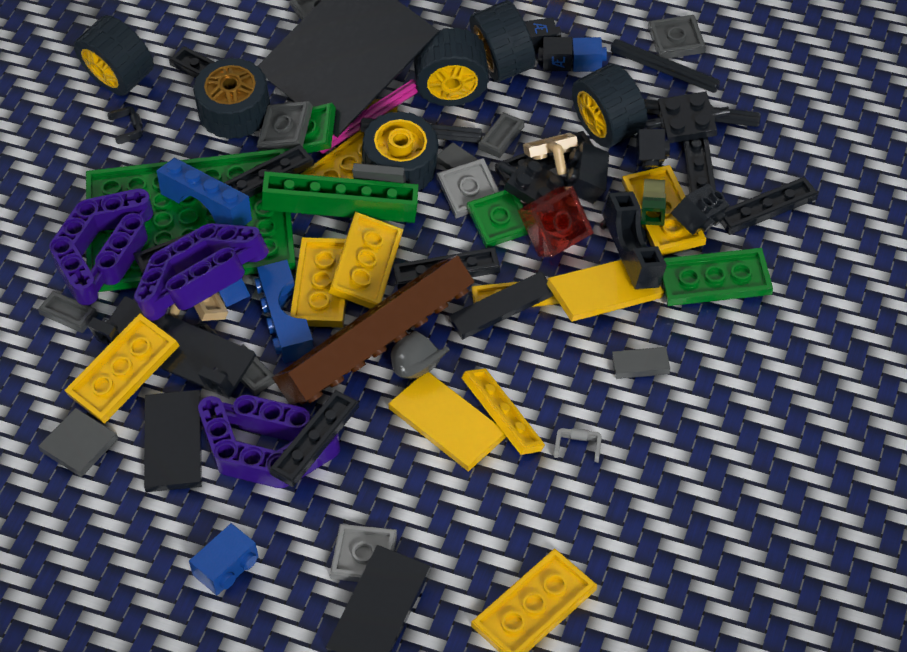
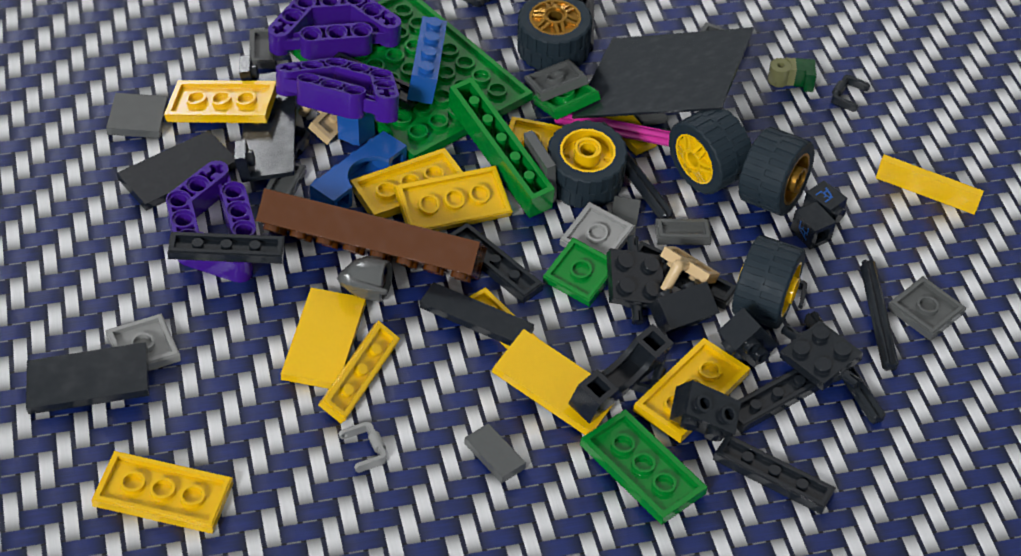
camera: 50 degrees right, 5 degrees down
blue brick [189,523,259,596] -> none
black tile [224,144,314,198] -> none
clear red brick [517,186,594,257] -> none
blue brick [572,37,607,72] -> none
leg [641,179,666,226] -> none

